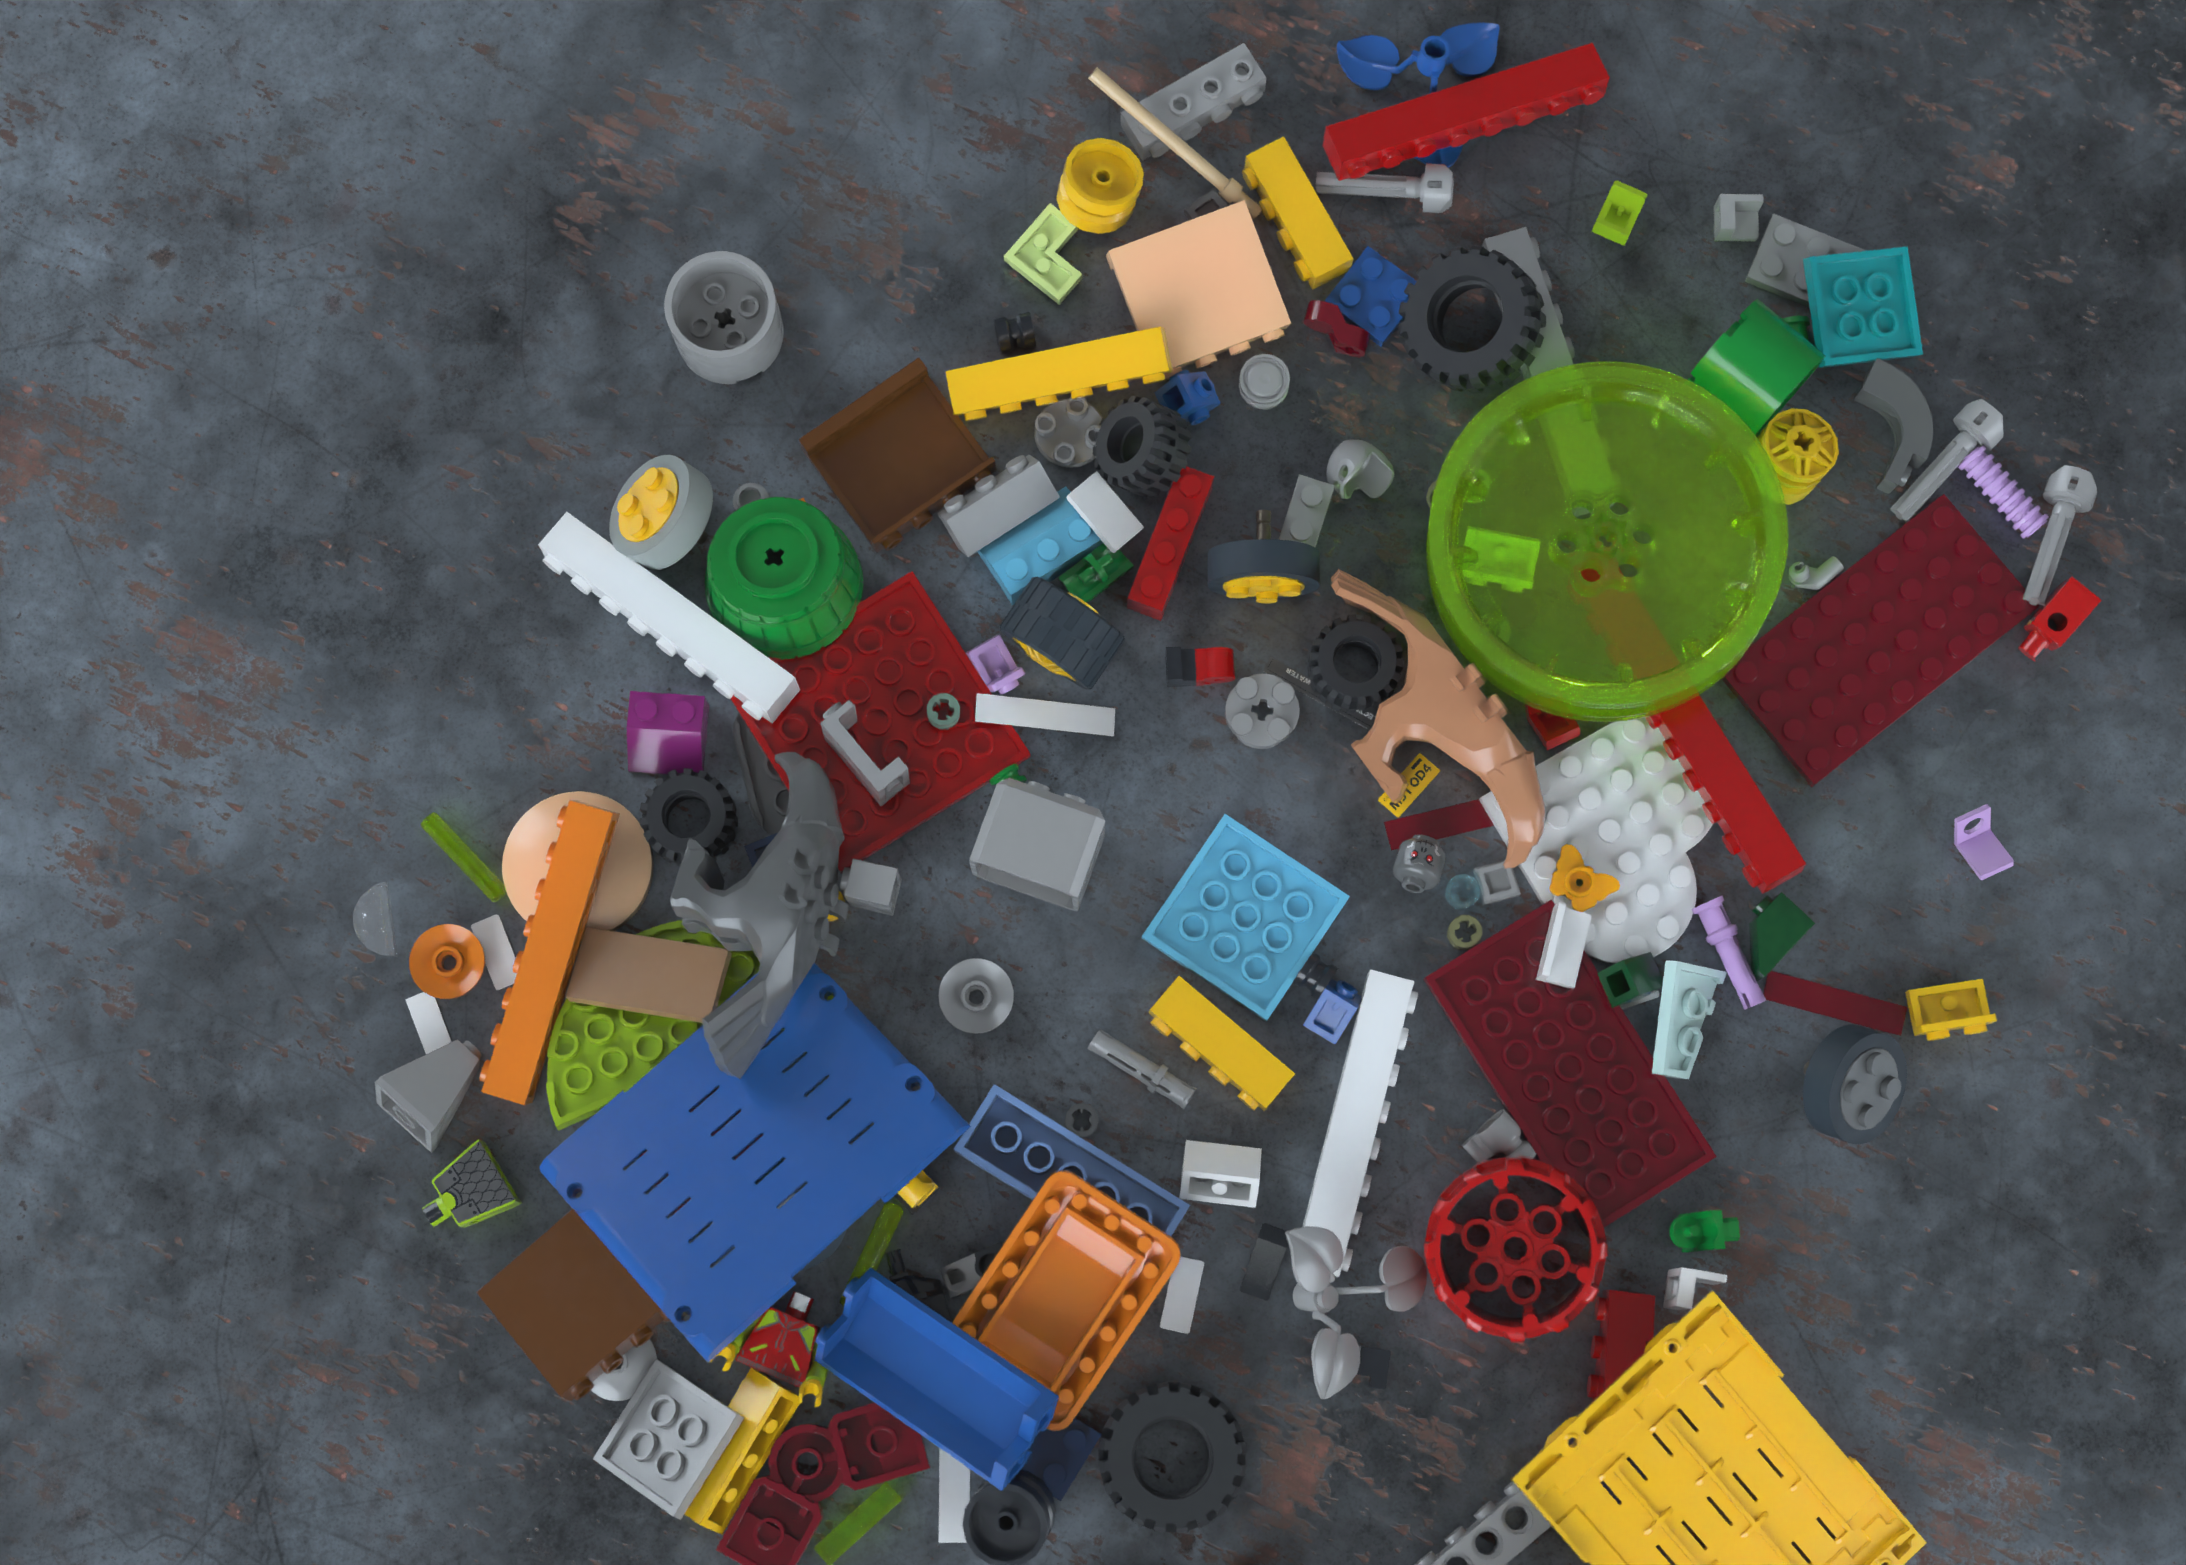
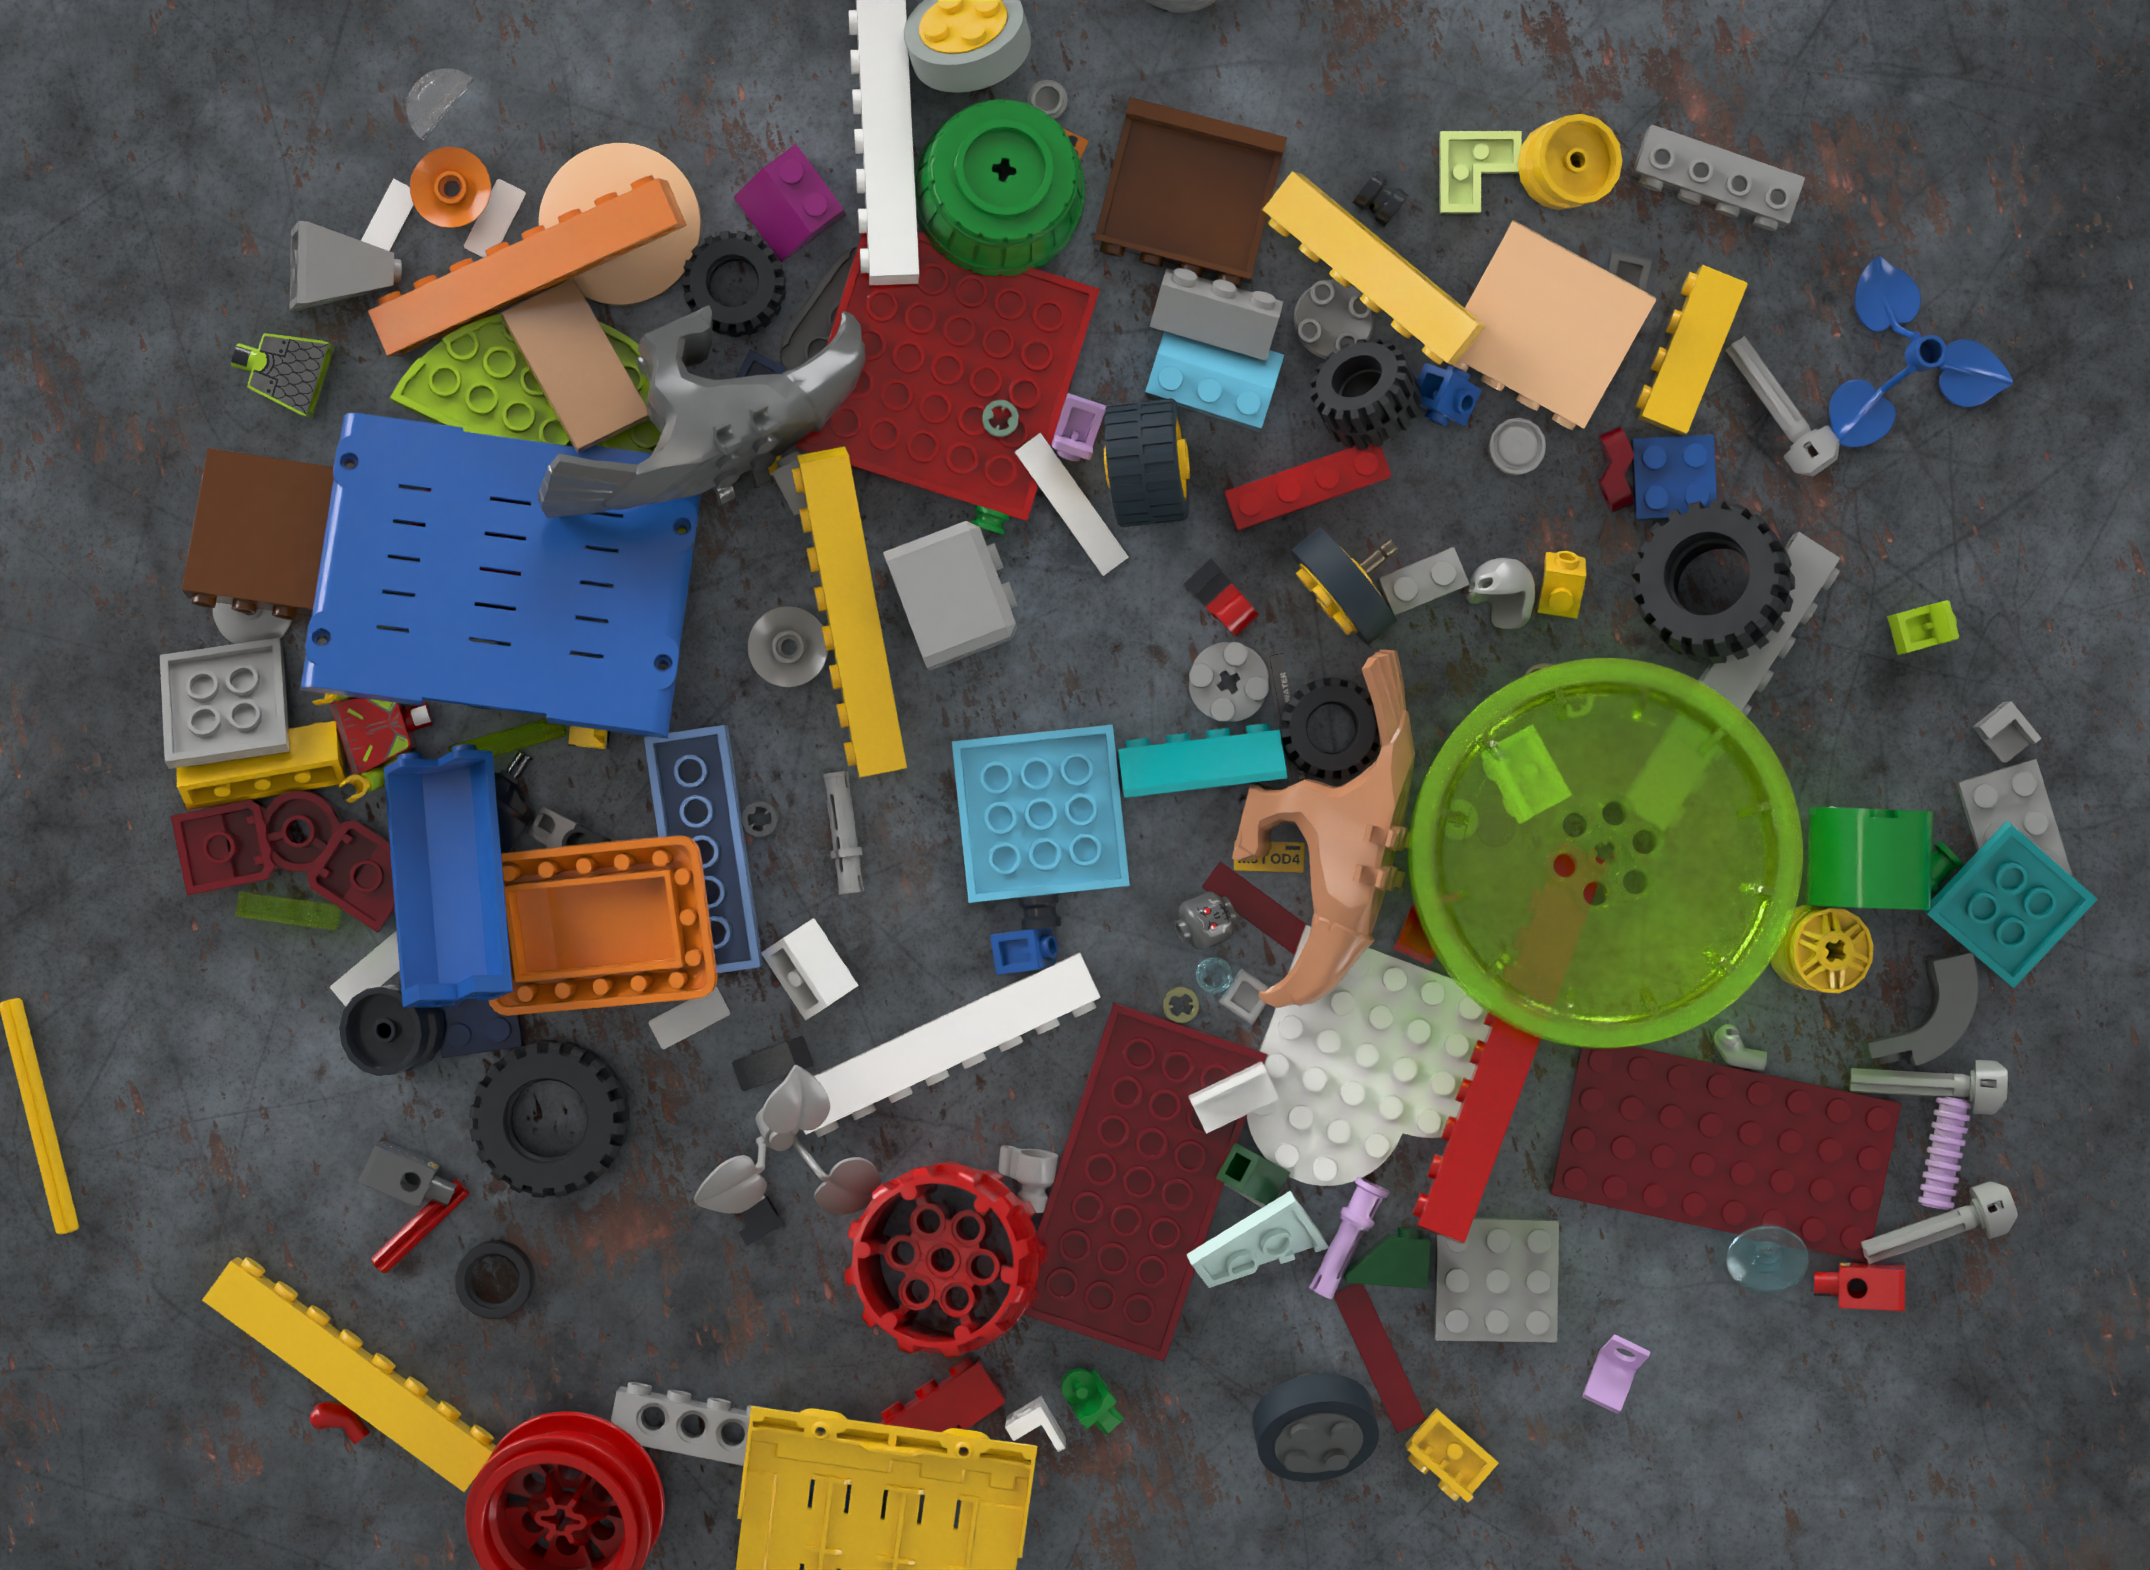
camera: 45 degrees right, 10 degrees up
clear neon green axle [421,812,506,902] -> none
light grey panel [821,700,910,806] -> none
green hips [1058,543,1134,603] -> none
white panel [1066,471,1144,553] -> none
tan bar [1088,67,1262,219] -> none
yellow brick [1149,976,1295,1111] -> none
red brick [1323,42,1610,181] -> none
light orange animal [1549,844,1620,912] -> none
none -> yellow brick [791,446,907,778]
none -> teal slope [1118,723,1287,798]
none -> light grey plate [1435,1218,1559,1342]
none -> yellow bracket [1537,551,1586,619]
none -> clear light blue dish [1727,1226,1809,1293]

